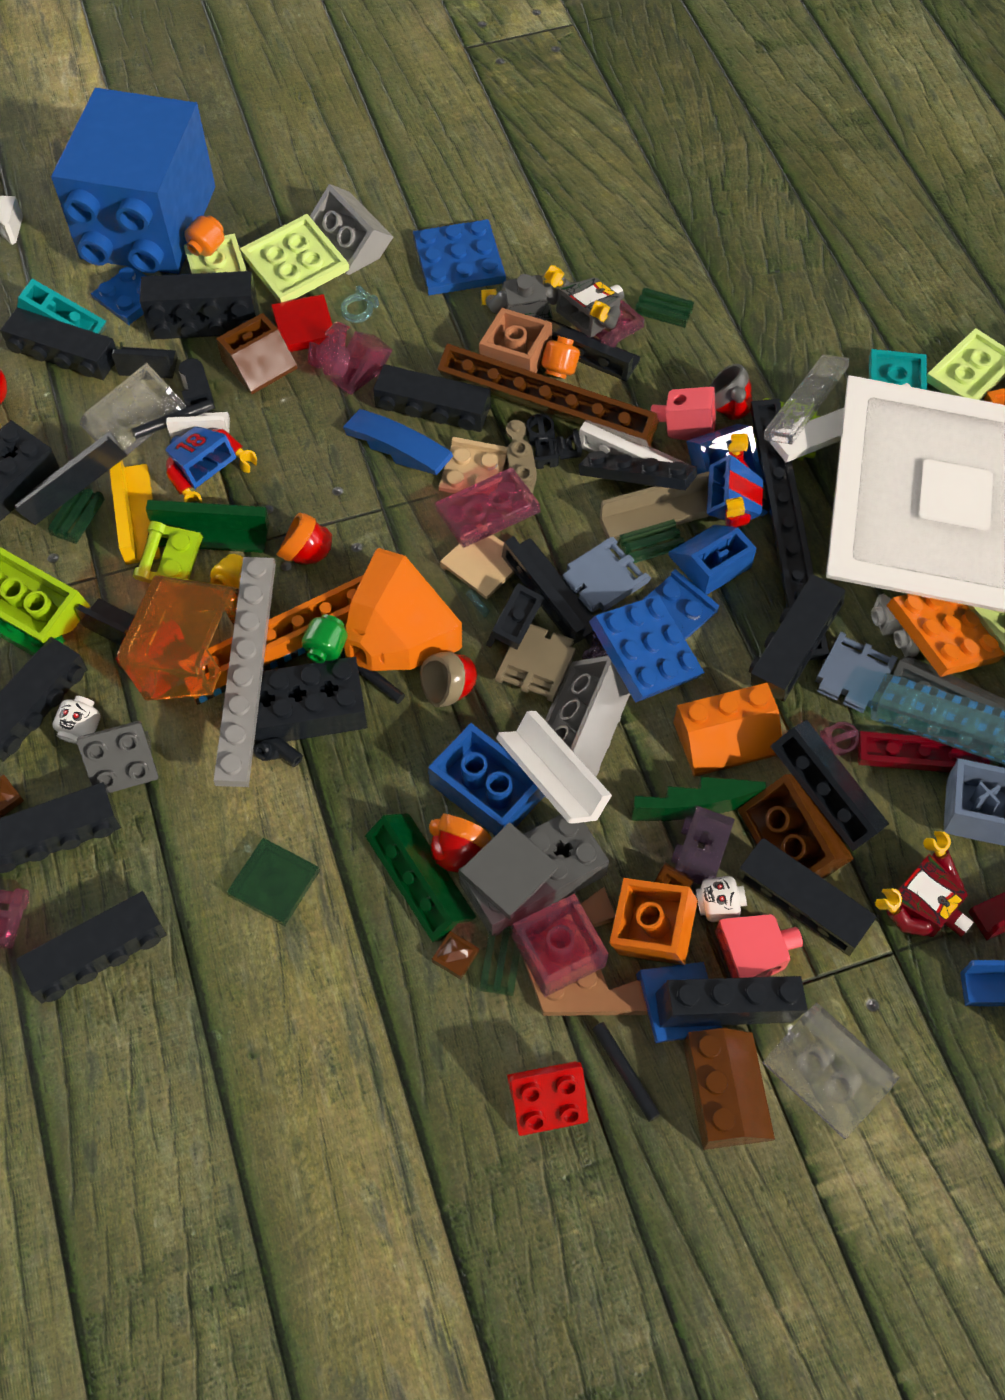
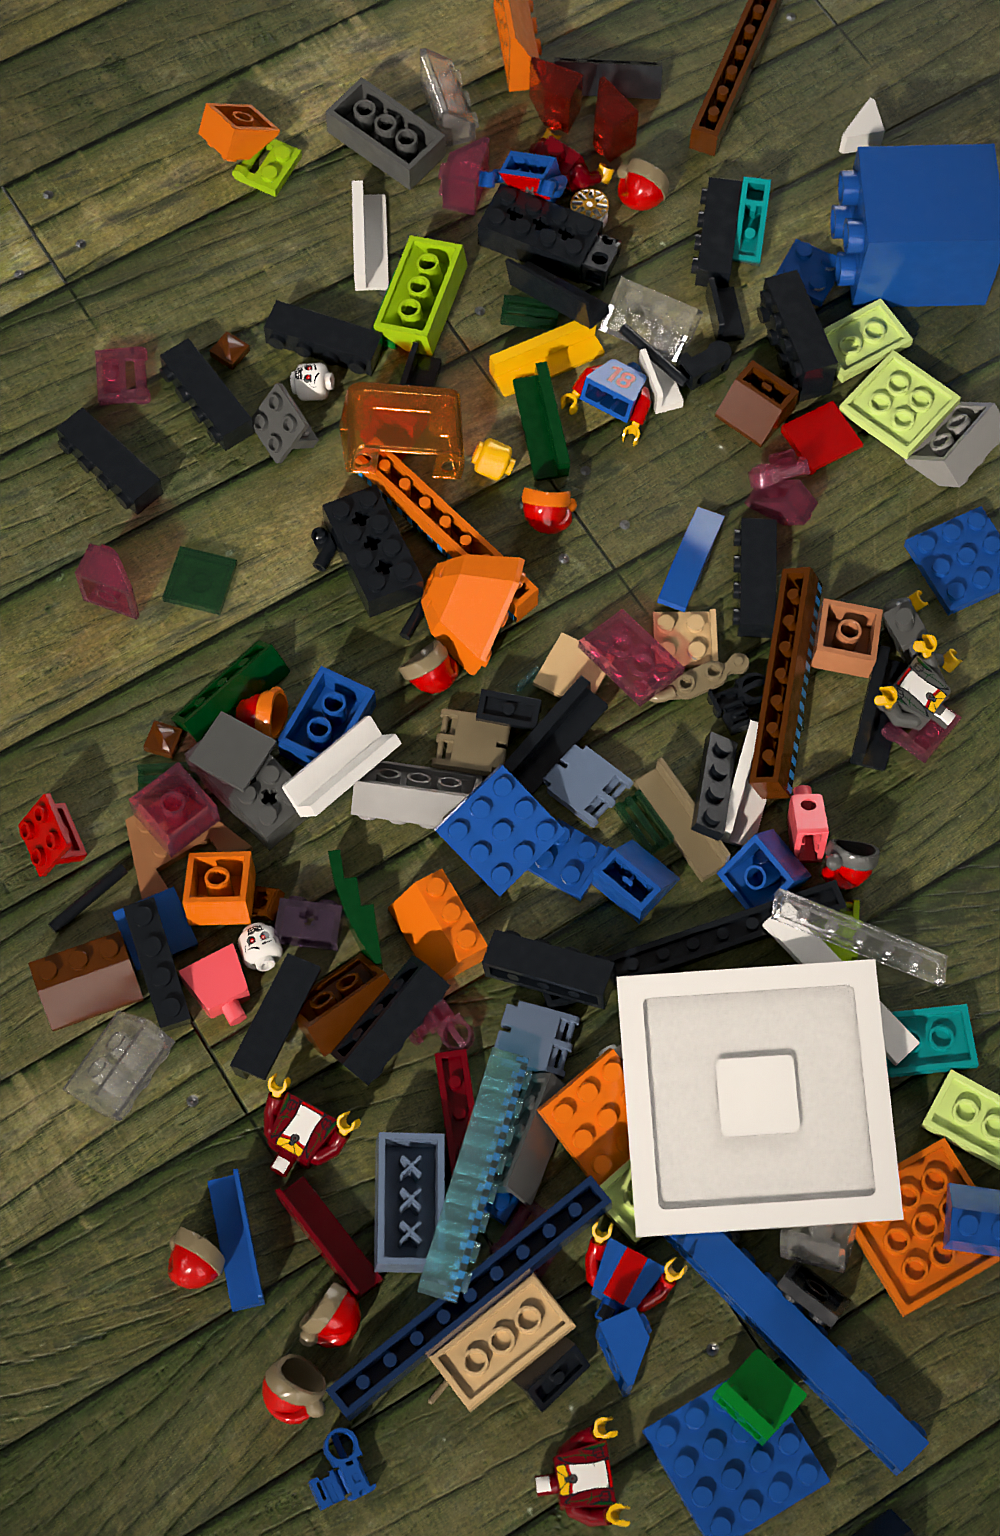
camera: 75 degrees right, 5 degrees up
lime plate [132,521,203,591] -> none
orange head [184,216,225,257] -> none
light grey plate [213,557,276,787] -> none
green head [302,614,348,663] -> none
clear light blue piece [341,285,379,323] -> none
orange head [541,336,580,379] -> none
clear green tile [635,288,694,328] -> none
torso [707,433,769,527] -> none
none -> clear pink slope [75,543,140,620]
none -> black leg [580,233,622,291]

